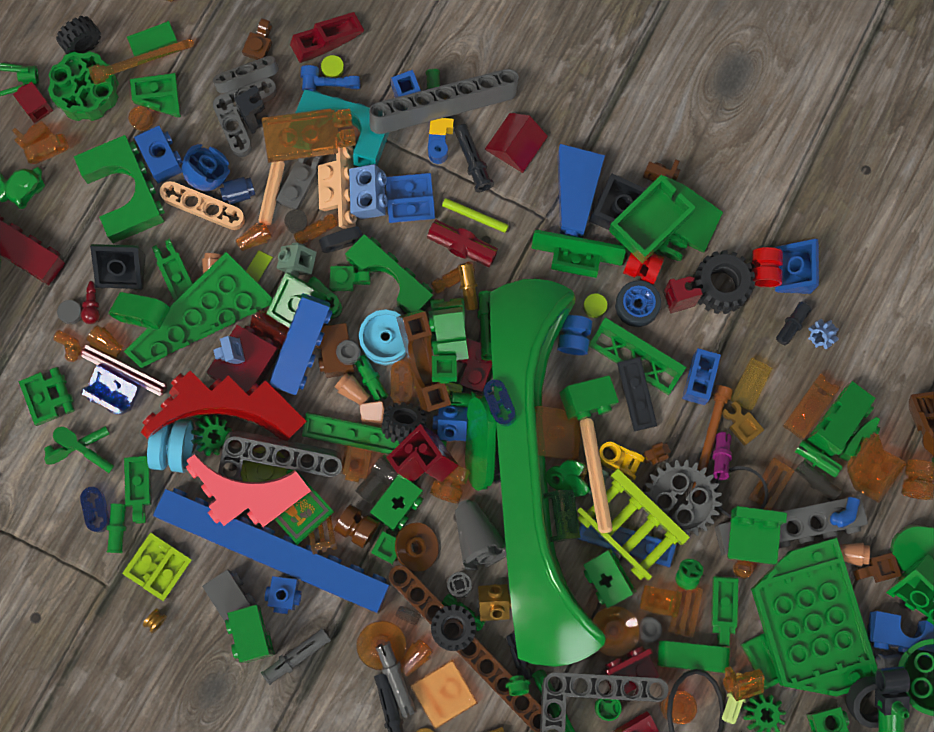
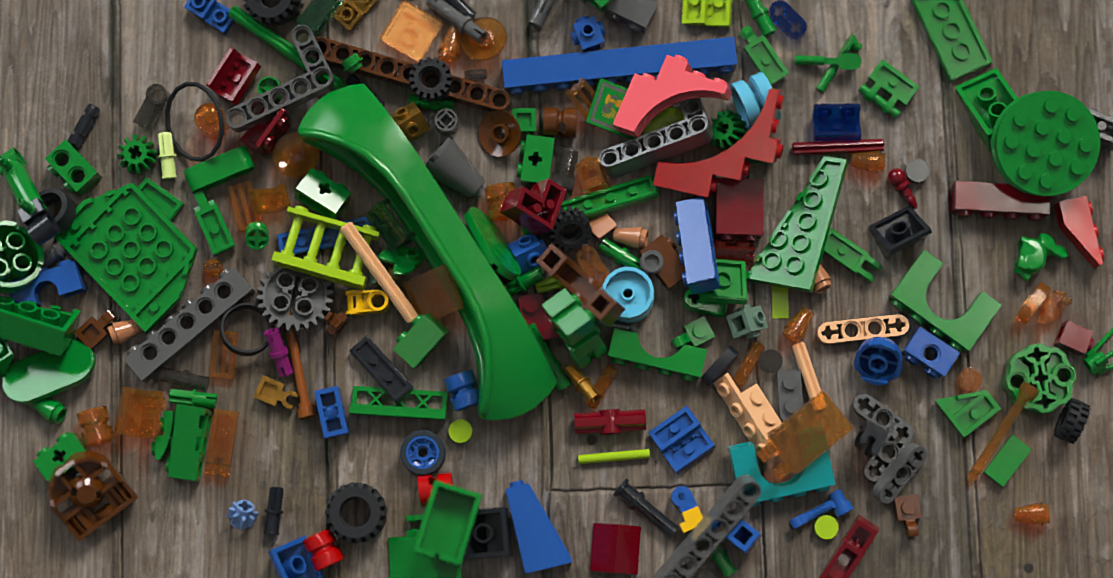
camera: 150 degrees right, 5 degrees up
clear orange arm [54,330,81,362] -> none
green beam [108,292,170,330] -> none
medium blue tile [213,336,245,364] -> none
dark blue brick [220,177,255,204] -> none
medium blue brick [349,164,388,219] -> none
green tile [432,355,457,384] -> none
clear blue beam [484,379,517,426] -> none
green bracket [531,230,626,278] -> none
dark grey tile [636,617,662,642] -> none
dark red hinge [663,277,702,314] -> none
clear orange bracket [723,666,764,701] -> none
green bracket [727,506,787,565] -> none
clear yellow tile [730,358,773,411] -> none
blue arm [830,497,860,528] -> none

